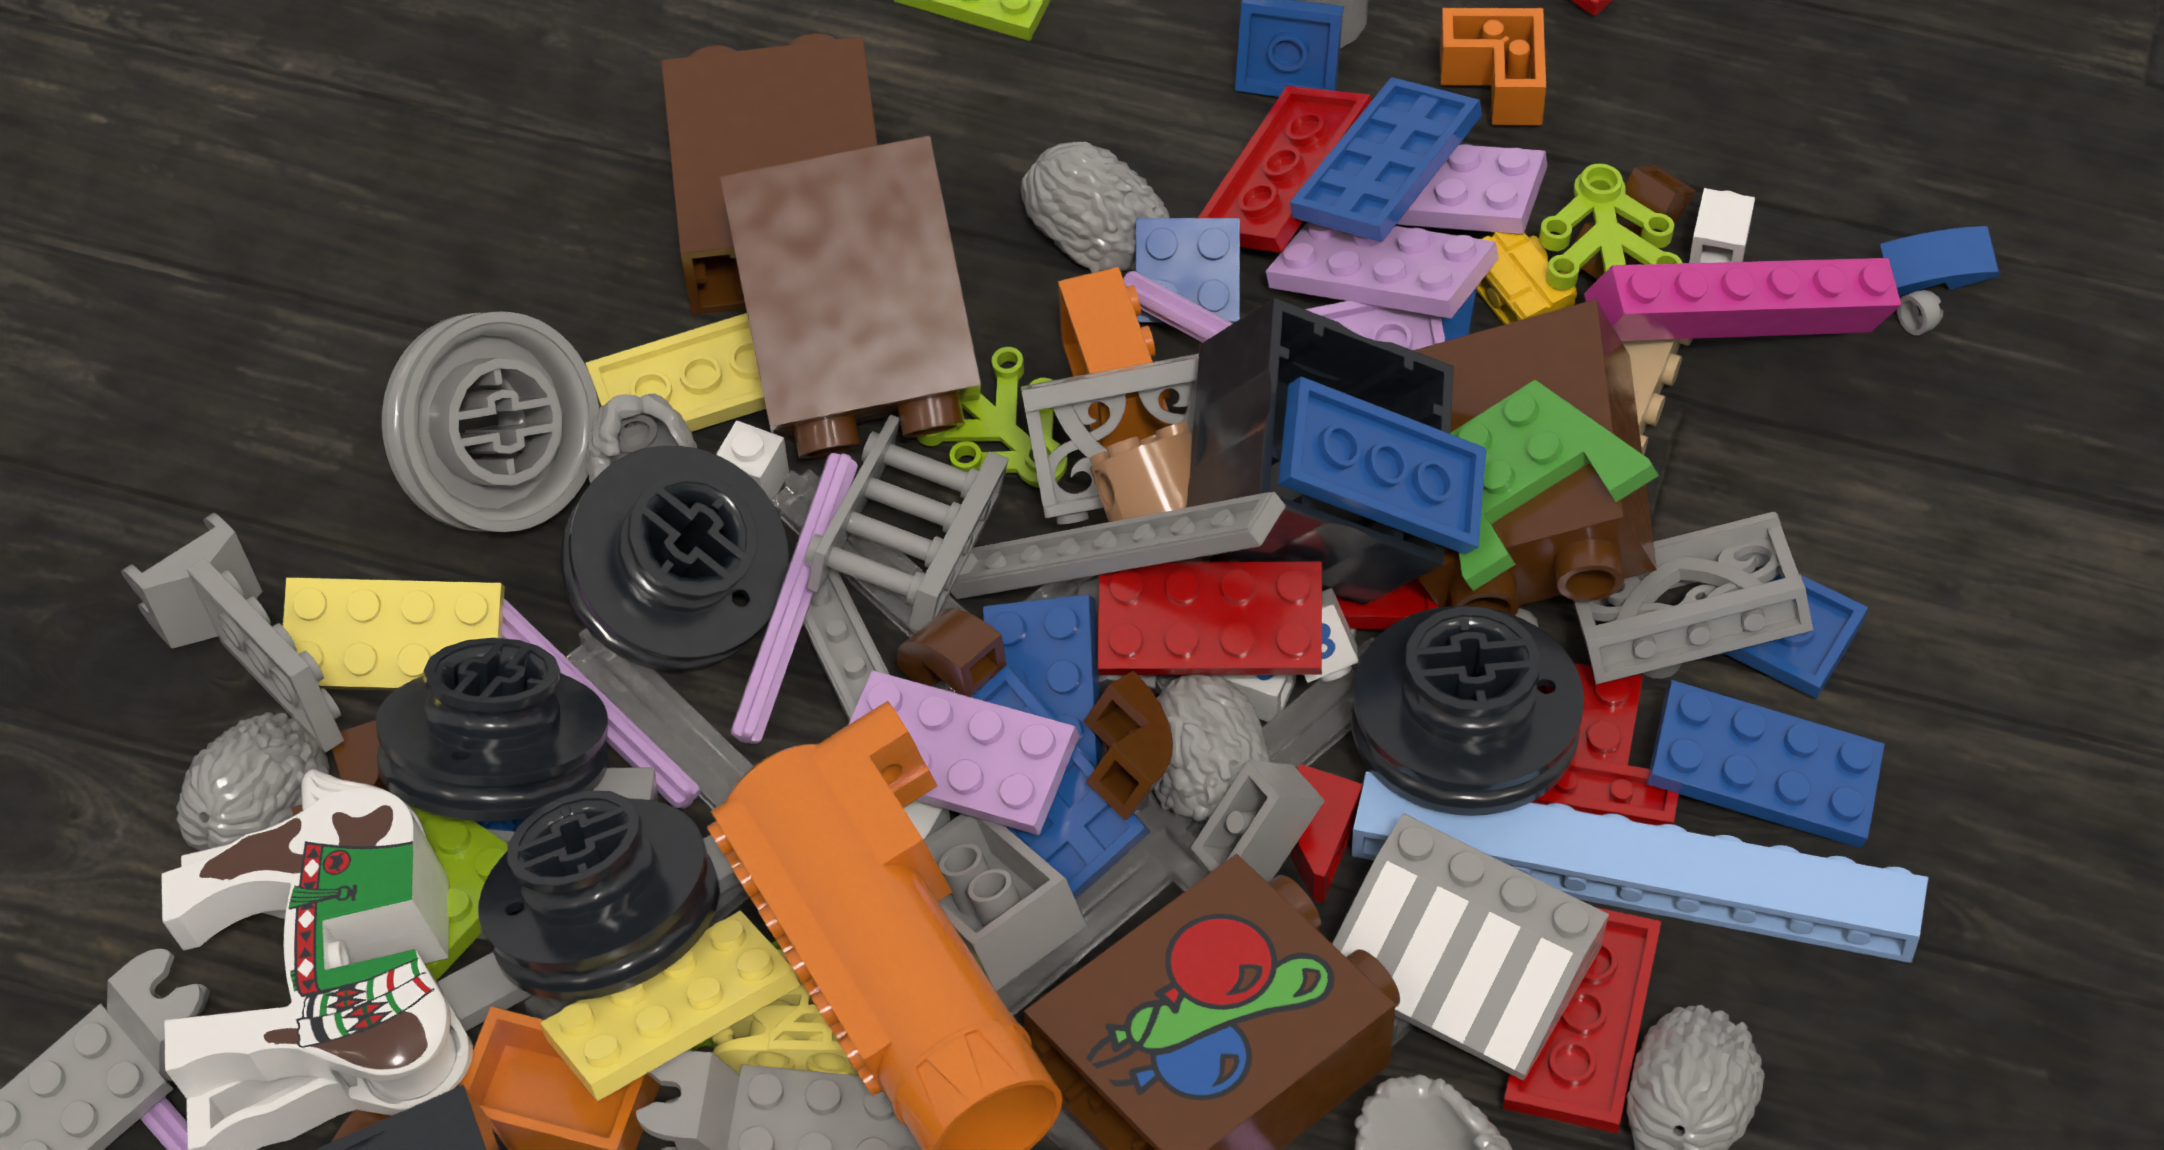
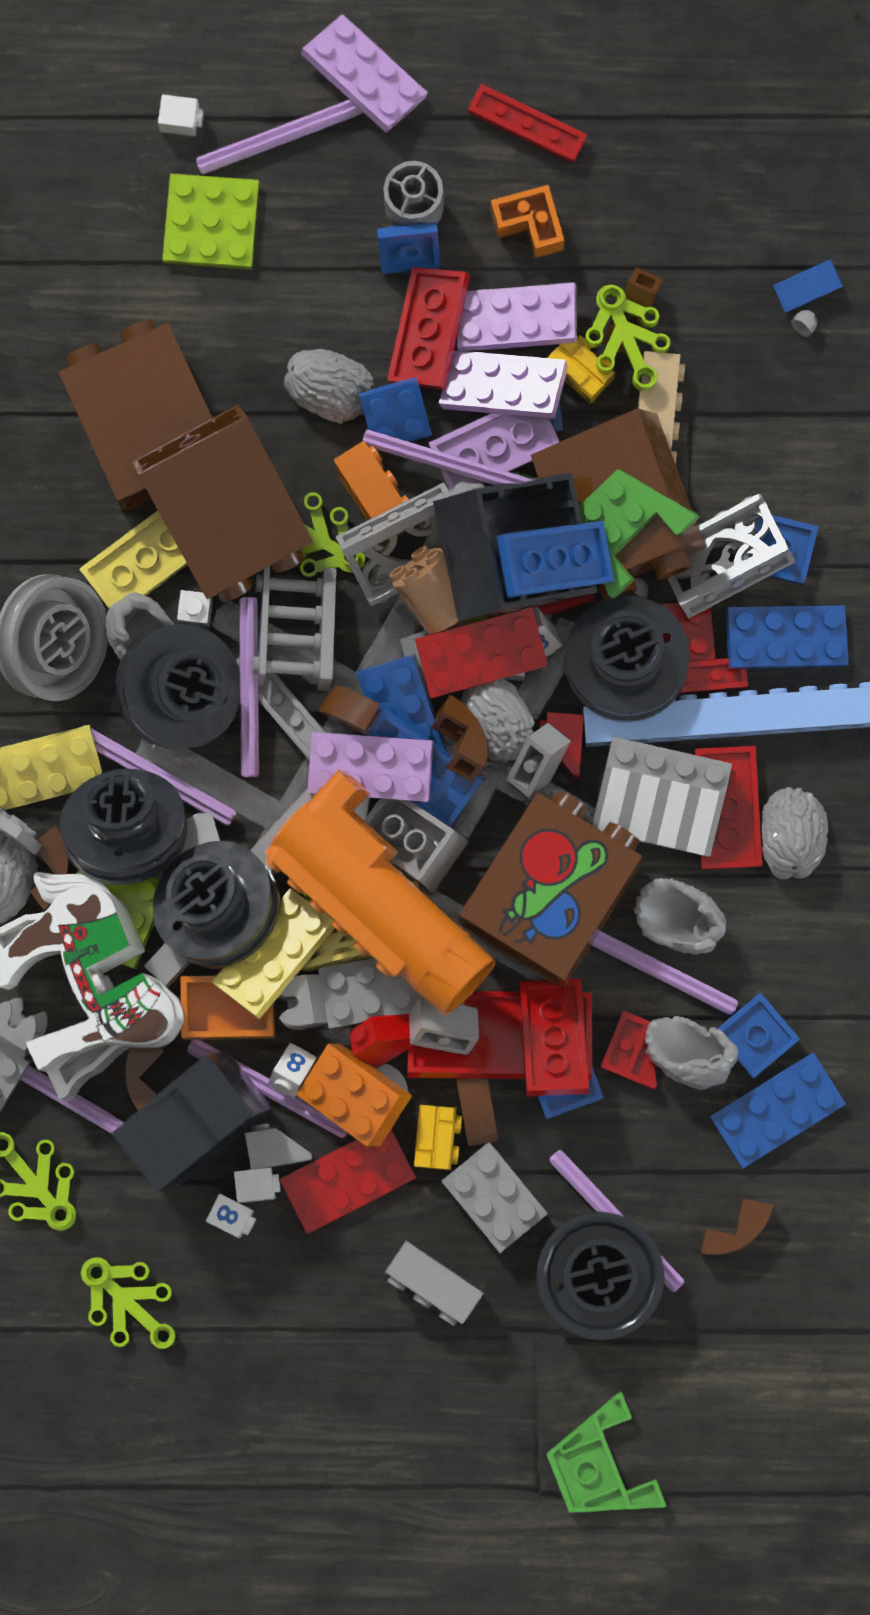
camera: 15 degrees left, 25 degrees up
light grey tile [951,492,1286,599] -> none
blue plate [1290,77,1482,242] -> none
dark pink brick [1584,258,1901,341] -> none
white brick [1689,188,1755,263] -> none

